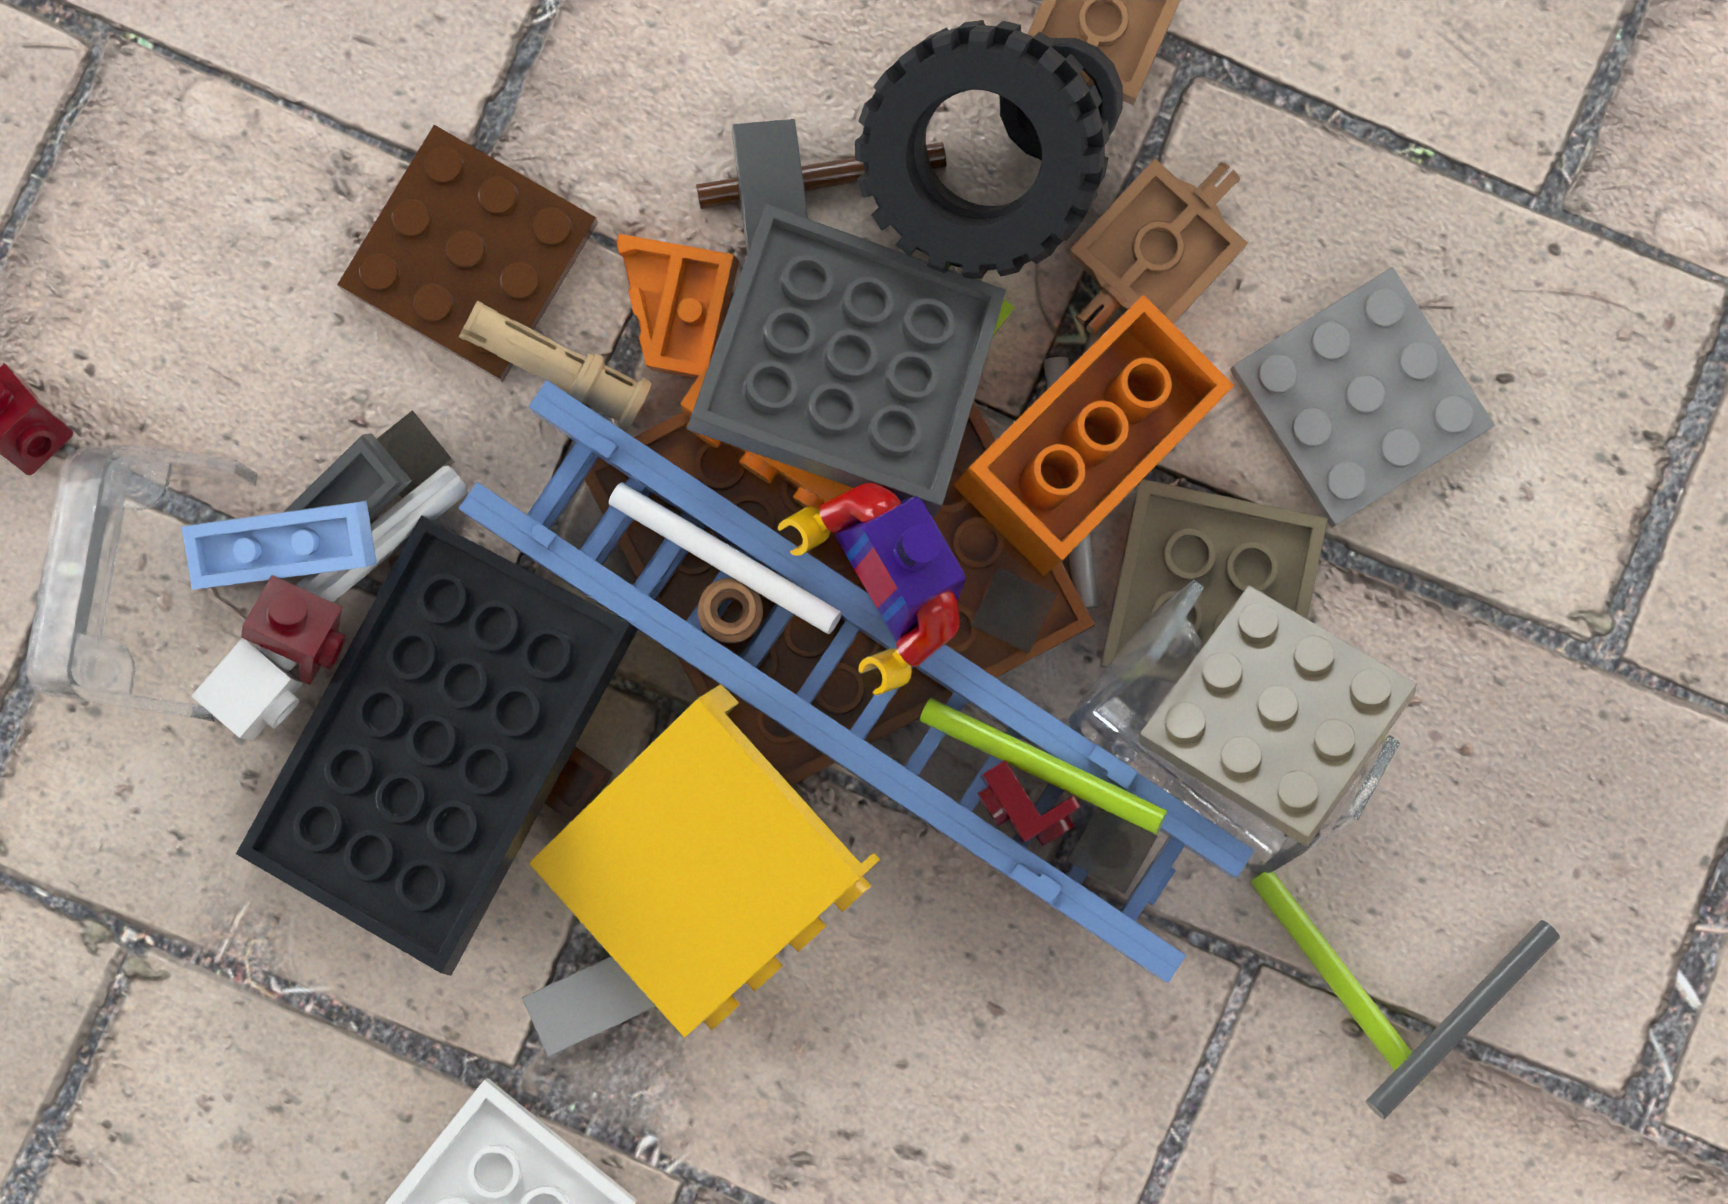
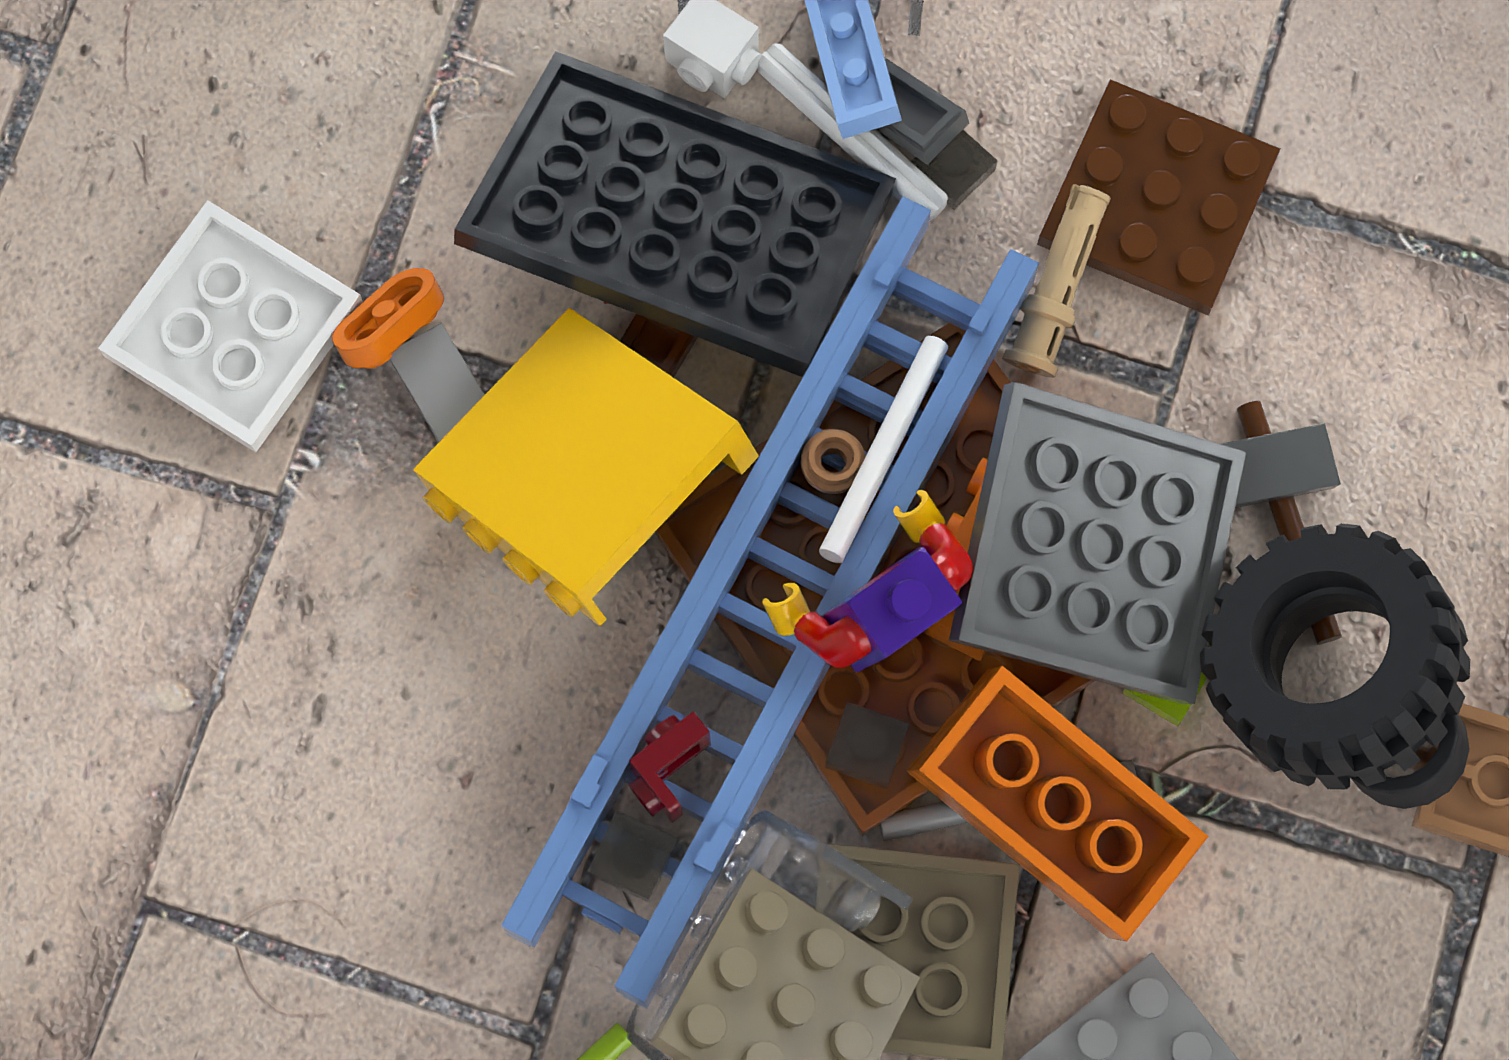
camera: 85 degrees right, 10 degrees down
dark red bracket [241,575,346,685] -> none
orange wing [616,233,739,379] -> none
lime bar [920,698,1168,835] -> none
medium nougat plate [1068,159,1248,335] -> none
none -> orange plate [332,268,444,369]

